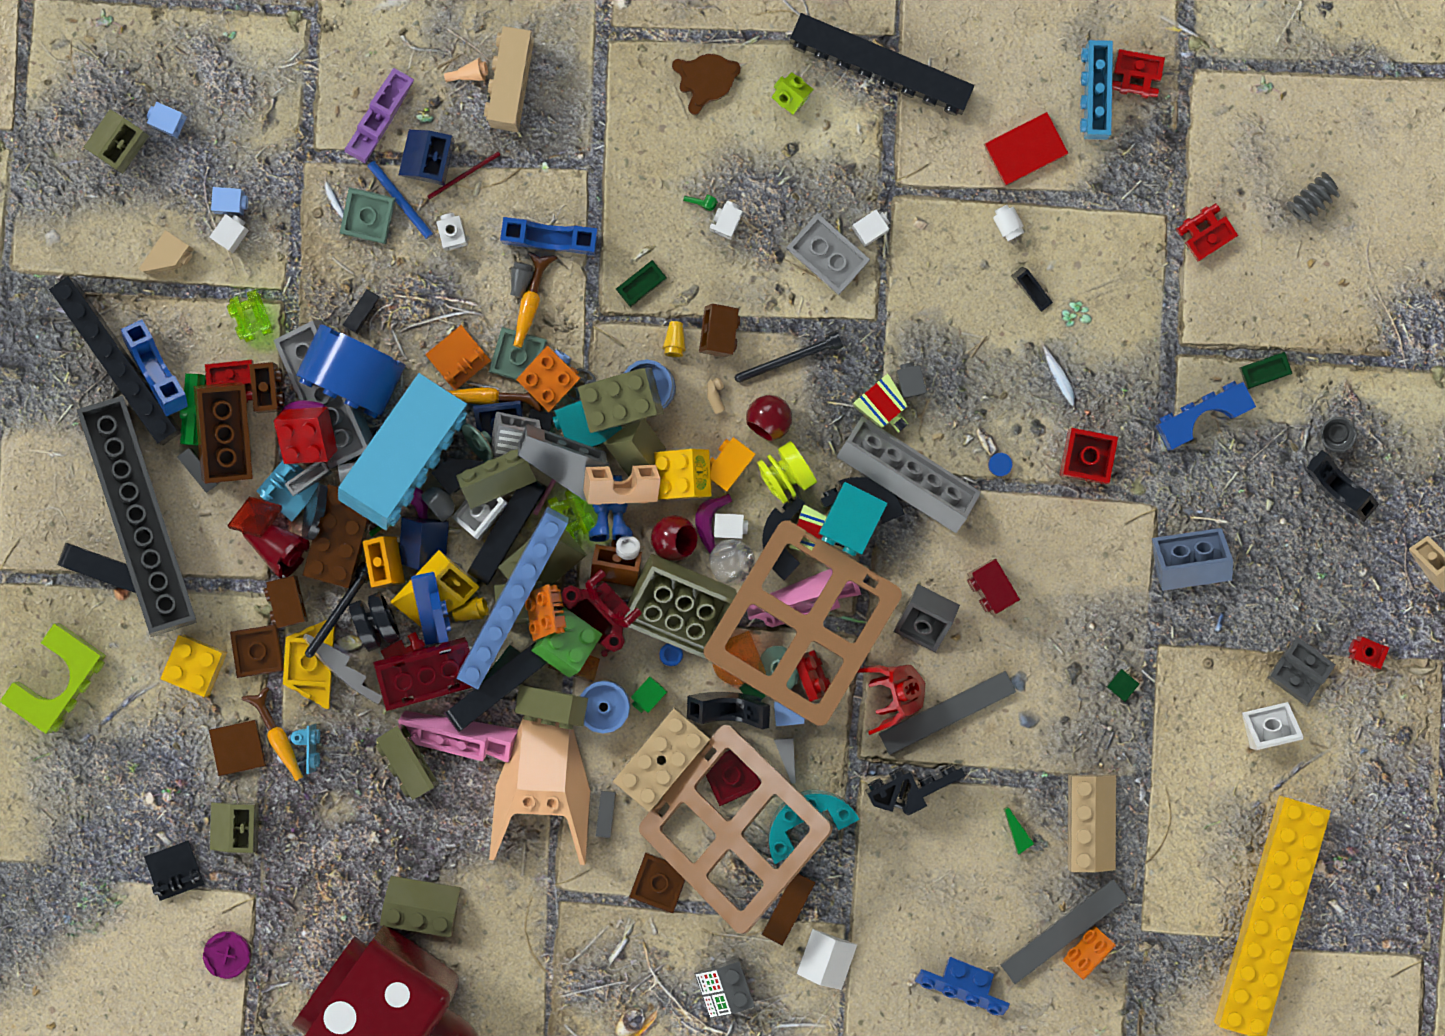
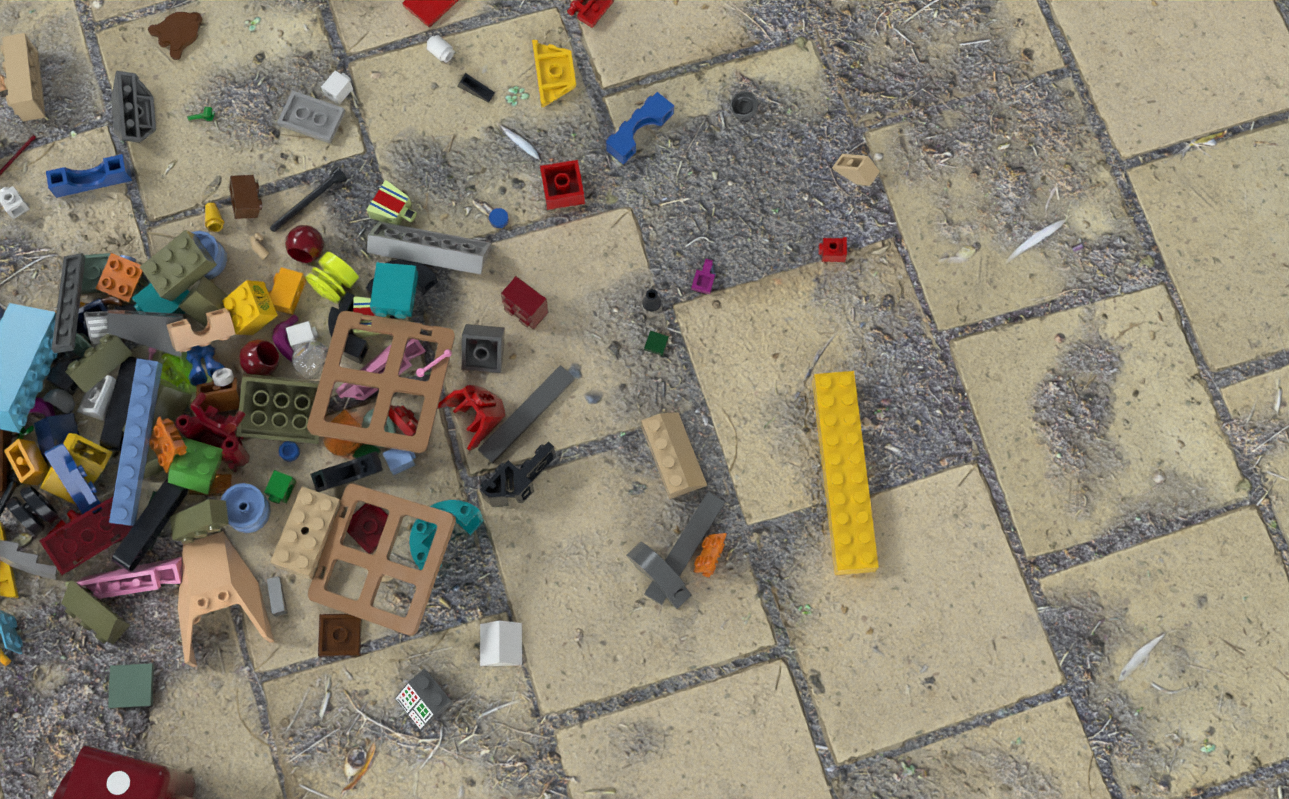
camera: 20 degrees left, 15 degrees down
olive slope [380,875,461,937] -> none
orange hinge [425,325,491,390] -> none
yellow cone [452,596,489,622] -> none
dark grey cone [510,262,534,297] -> none
light orange piece [513,252,558,348] -> none
dark green tile [616,260,667,308] -> none
white brick [710,201,742,240] -> none
reddish brown tile [762,873,816,946] -> none
lime brick [771,72,814,115] -> none
light grey piece [774,738,796,783] -> none
dark grey brick [896,362,926,399] -> none
blue bracket [915,957,1010,1015] -> none
green piece [1004,807,1034,855] -> none
sand blue slope [1152,528,1233,591] -> none
dark green tile [1239,352,1293,390] -> none
white slope [1242,702,1303,750] -> none
dark grey slope [1267,637,1336,705] -> none
black arch [1306,450,1379,522] -> none
none -> dark grey tile [52,253,86,353]
none -> sand green tile [108,664,154,709]
none -> dark grey wedge [111,71,156,143]
none -> bright pink hinge [416,349,452,377]
none -> yellow wing [532,40,576,108]
none -> dark grey arch [626,542,692,609]
none -> black cone [642,289,662,312]
none -> magenta plate [691,259,715,295]

